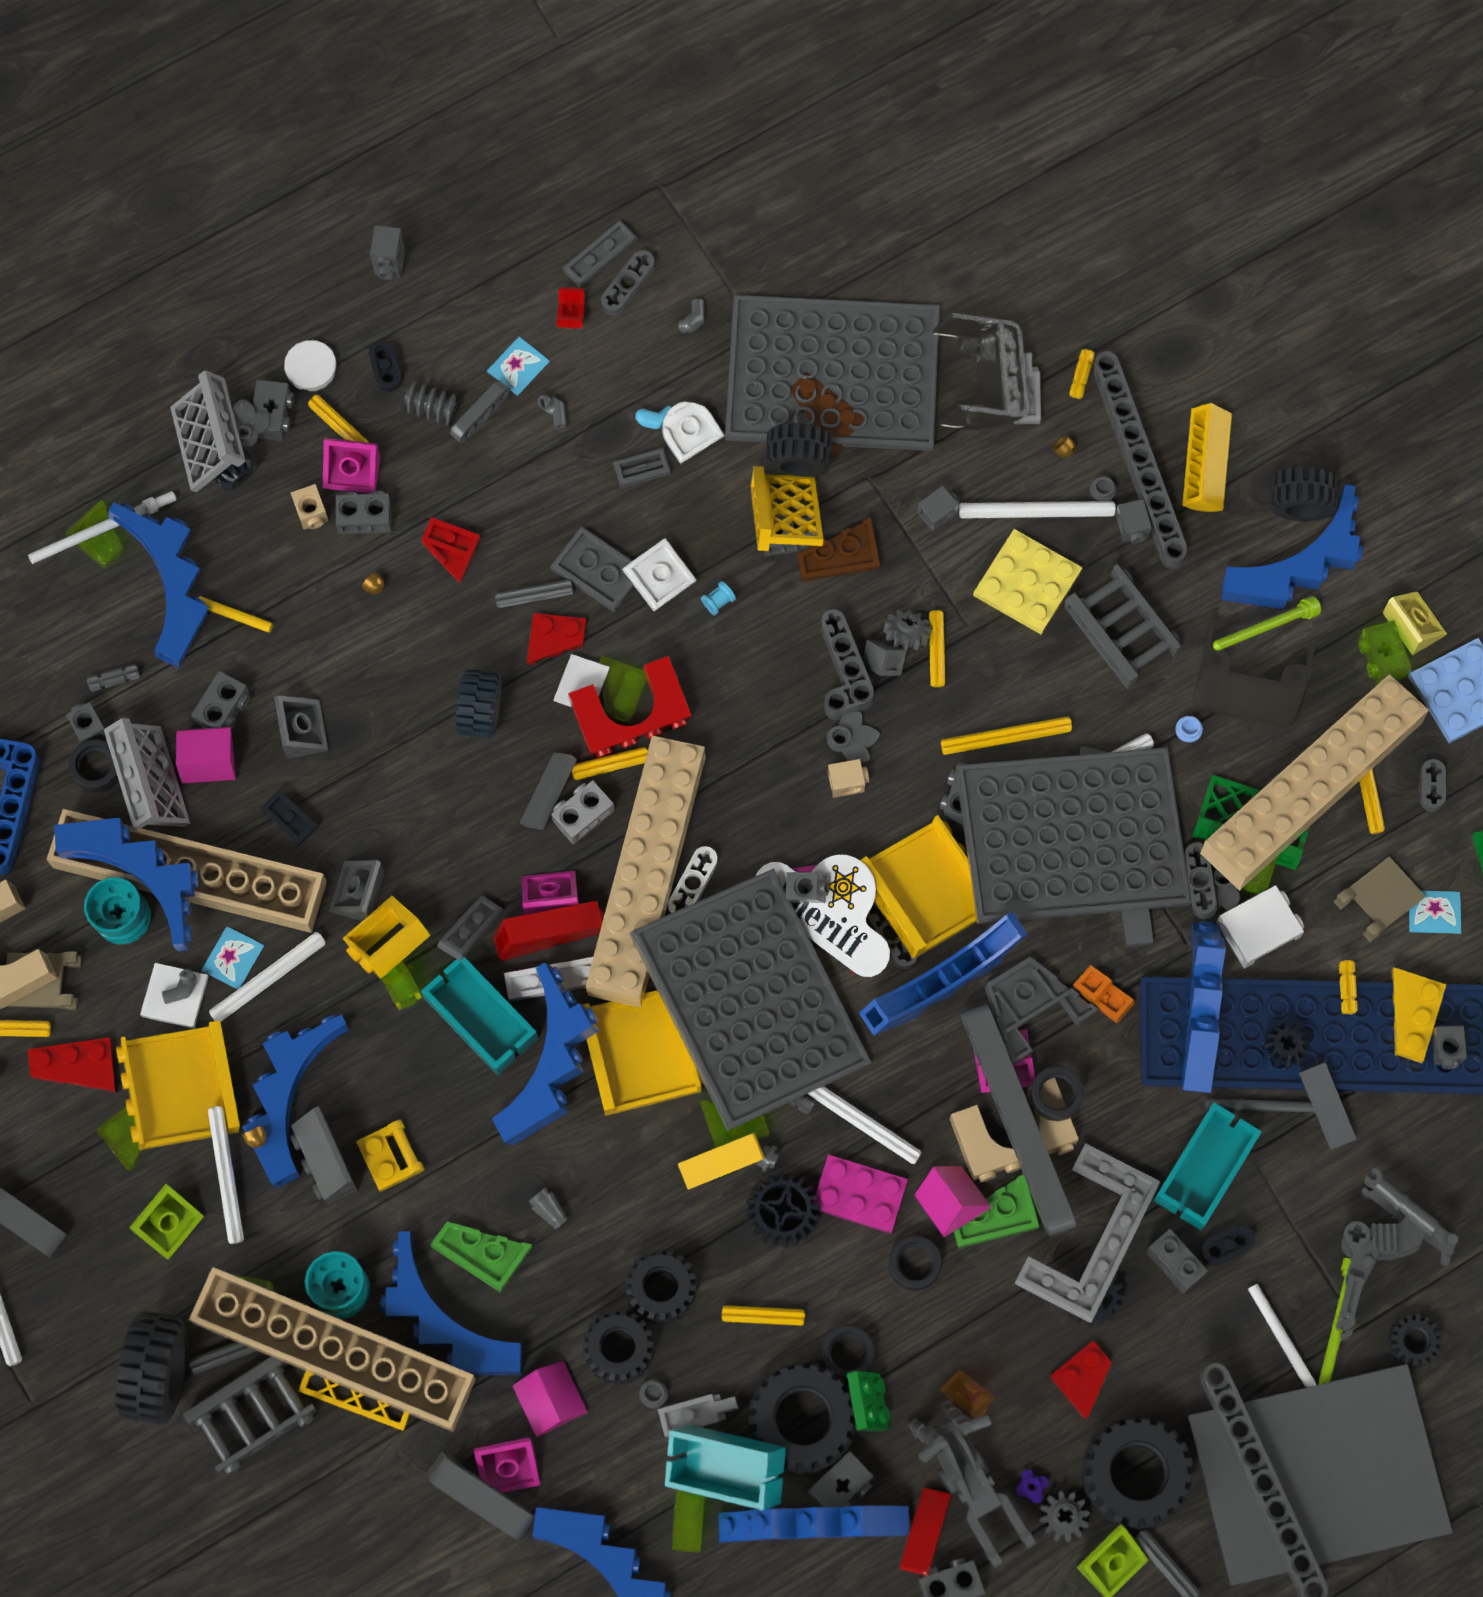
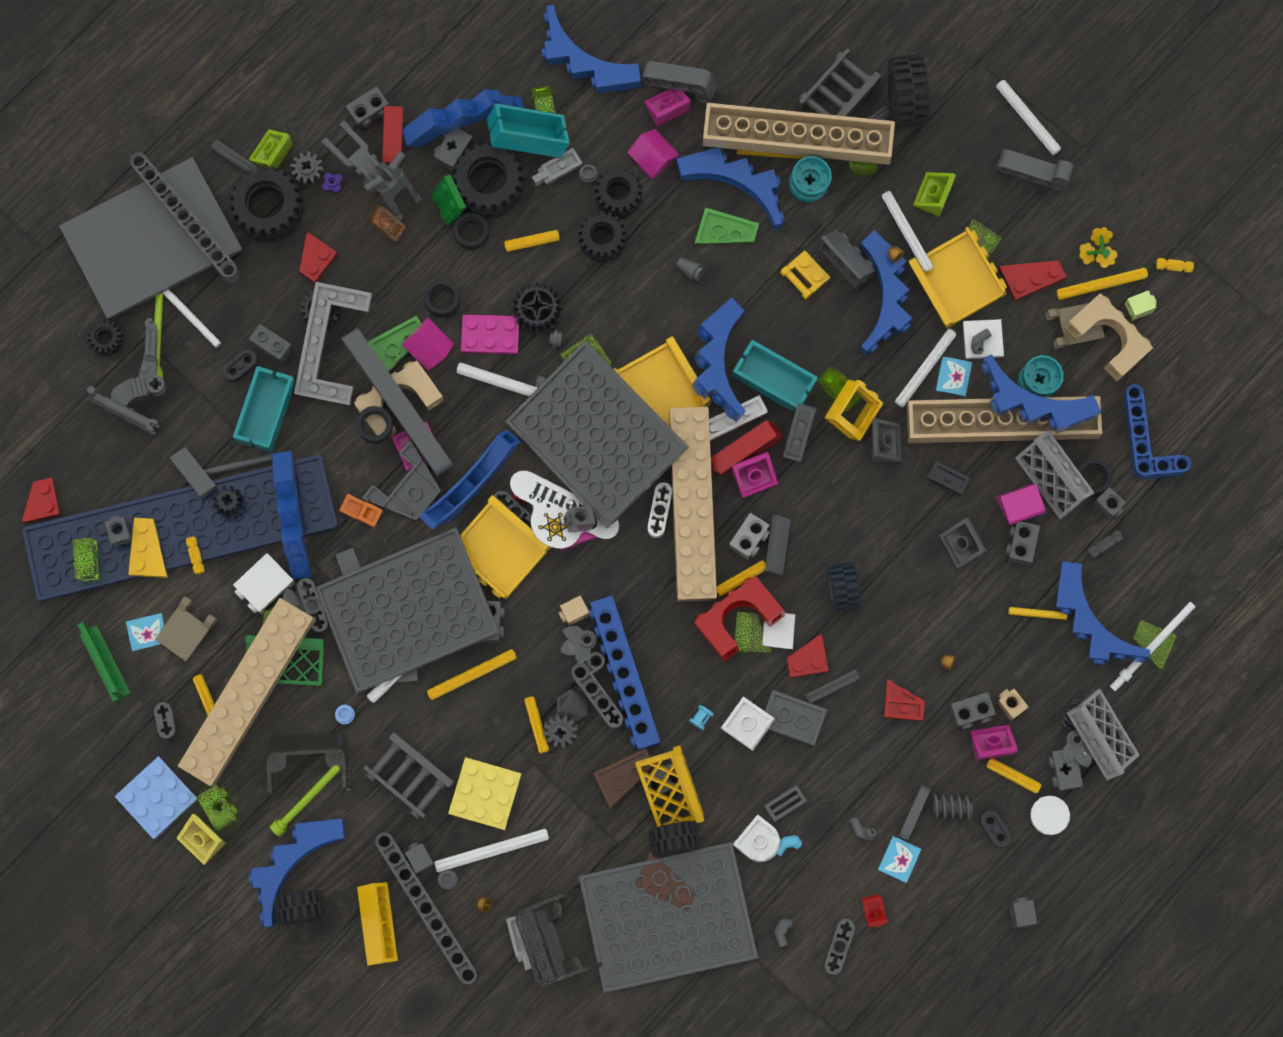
camera: 165 degrees right, 5 degrees up
dark grey tile [563,220,637,288] -> none
yellow tile [678,1132,765,1189] -> none
dark grey brick [917,486,959,532] -> none
yellow axle [1069,349,1094,399] -> none
none -> blue brick [588,596,660,751]

